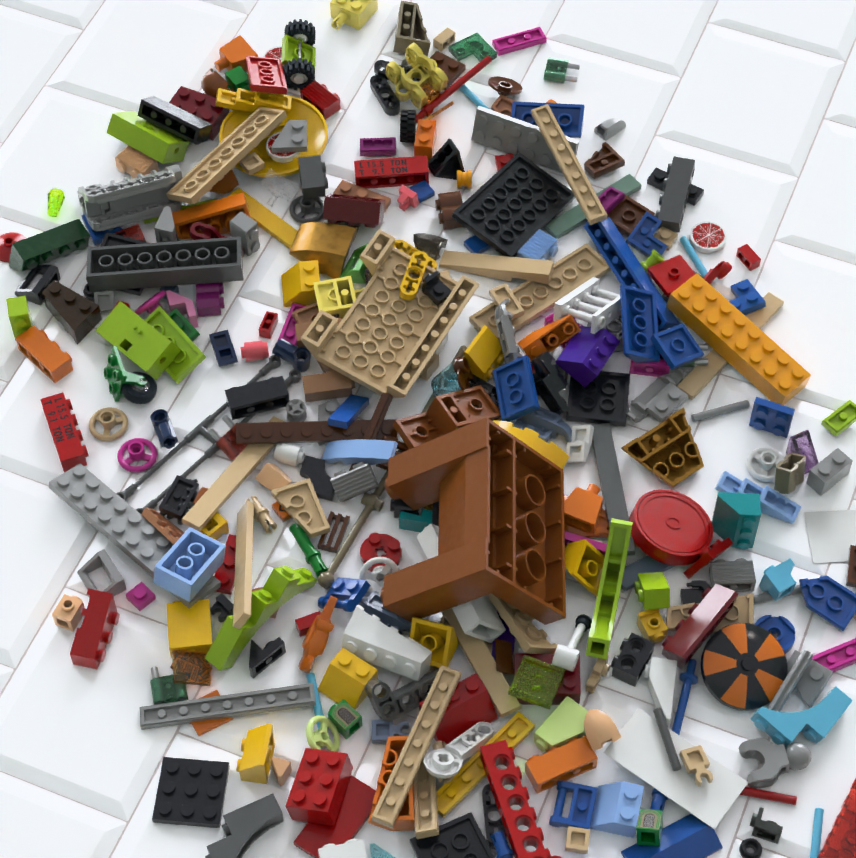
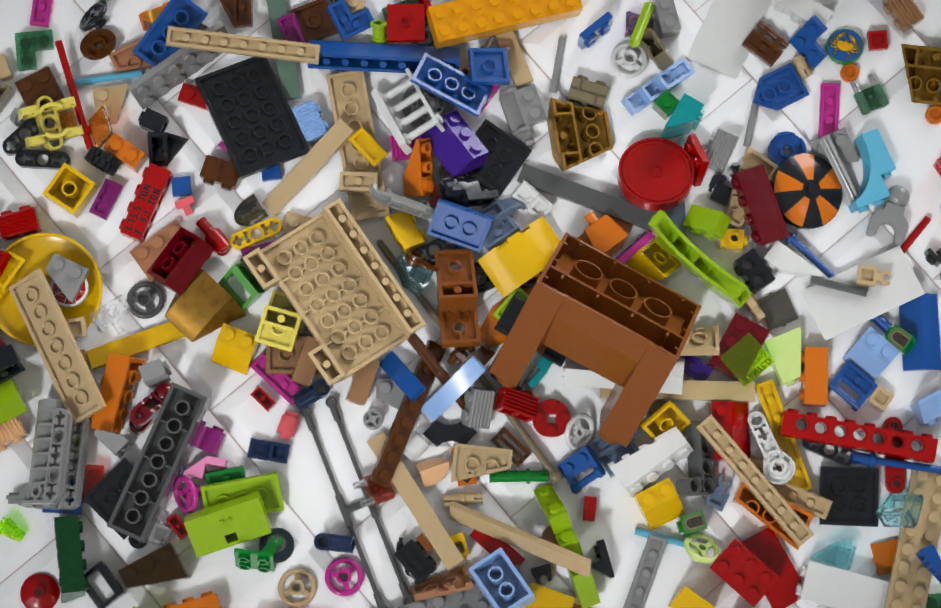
camera: 65 degrees left, 25 degrees up
black brick [225,376,290,420] -> none
light nougat slope [271,757,292,786] -> none
dark grey brick [298,155,328,199] -> none
orange animal [298,596,338,673] -> none
yellow beam [399,251,429,301] -> none
black bracket [422,270,452,306] -> none
light orange wheel [457,170,472,188] -> none
reddish brown sticker [495,639,514,675] -> none
white piece [552,614,592,672] -> none
light nougat brick [584,709,621,751] -> none
medium azure brick [759,558,797,601] -> none
none -> yellow brick [42,162,99,219]
none -> black piece [79,1,108,32]
none -> tan wing [92,83,129,127]
none -> black brick [138,107,170,132]
none -> red arm [196,217,230,256]
none -> yellow tile [348,127,388,168]
none -> red brick [495,386,540,422]
none -> dark tan brick [566,75,610,110]
none -> lime axle [628,1,655,48]
none -> clear smoke piece [757,288,799,331]

